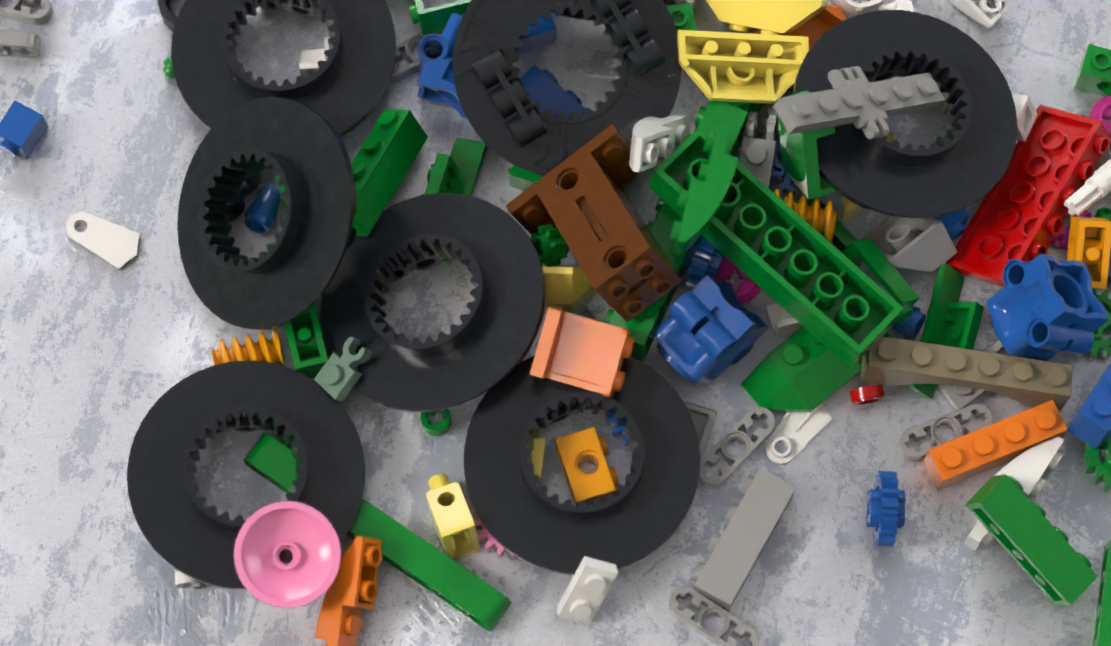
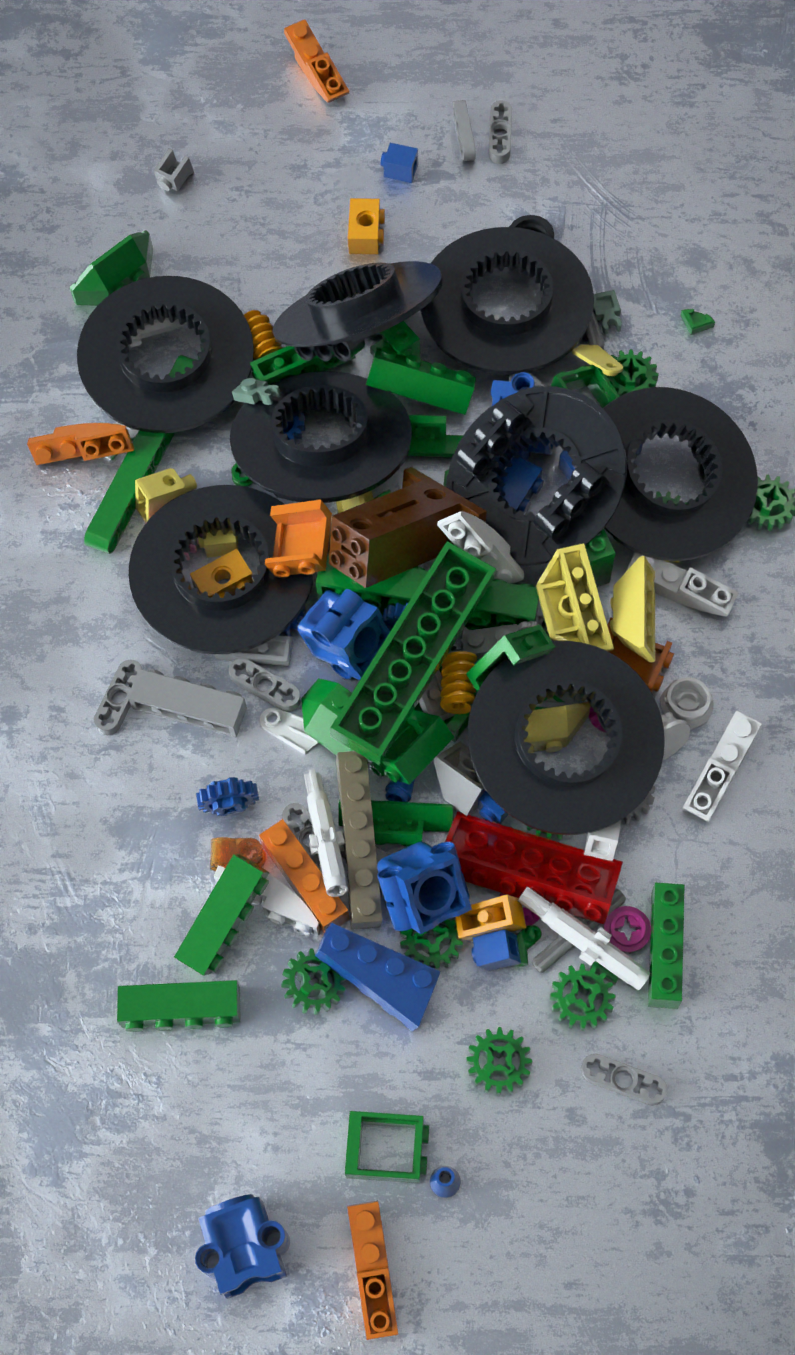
camera: 80 degrees right, 5 degrees down
white piece [65,212,140,269] -> none
bright pink dish [234,501,341,608] -> none
white plate [557,556,618,624] -> none
green slope [669,121,738,256] -> none
light grey hinge [774,66,945,139] -> none
red tile [849,384,885,405] -> none
none -> green wedge [69,230,153,306]
none -> clear orange piece [210,837,267,871]
none -> white piece [304,770,348,897]
none -> light orange brick [348,198,385,254]

